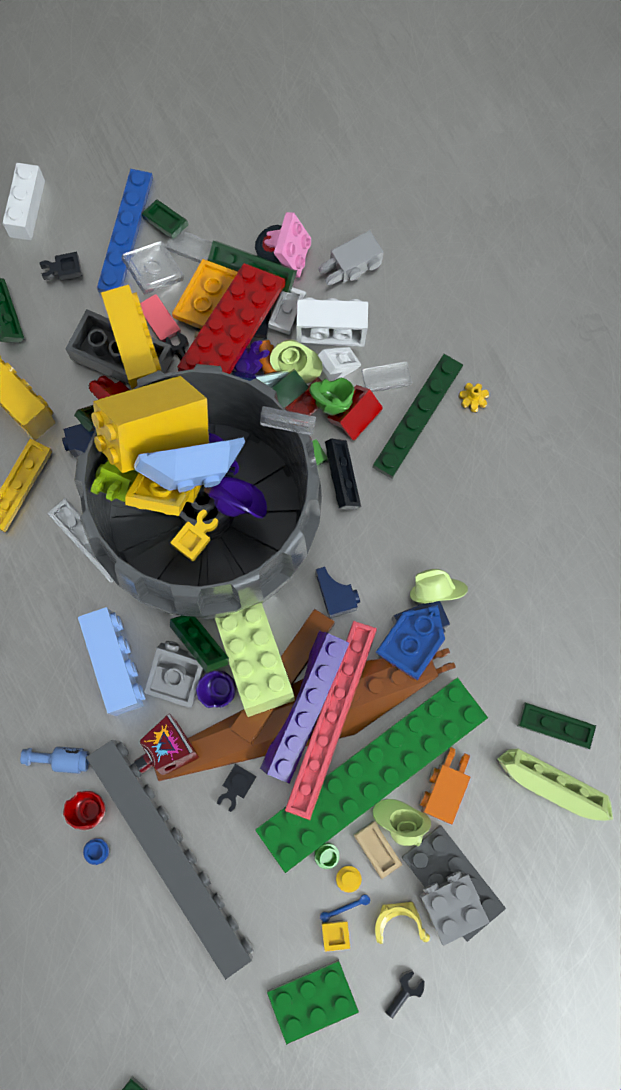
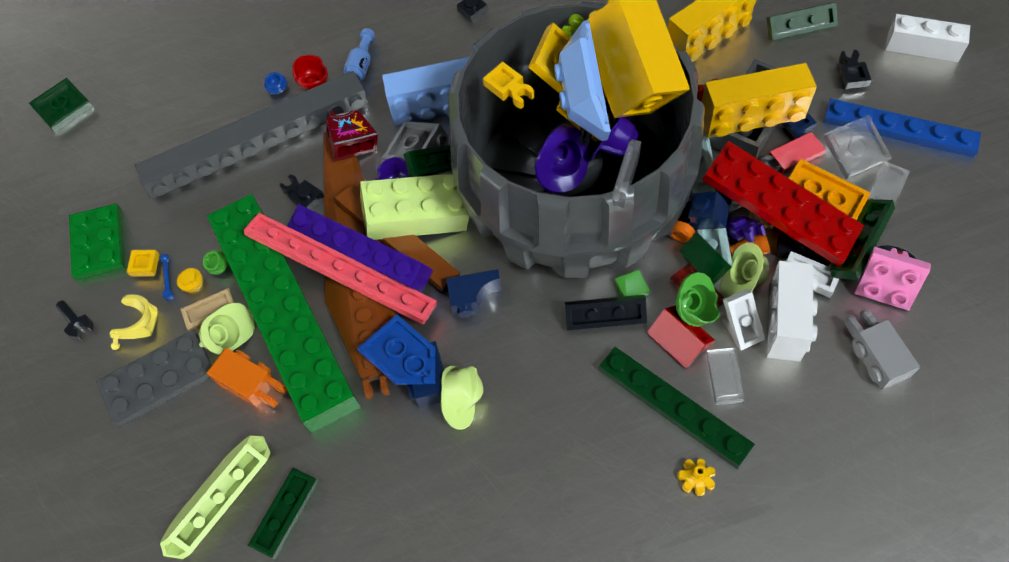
camera: 110 degrees right, 15 degrees down
dark green tile [141,199,189,240] -> none
light grey plate [419,871,490,946] -> none

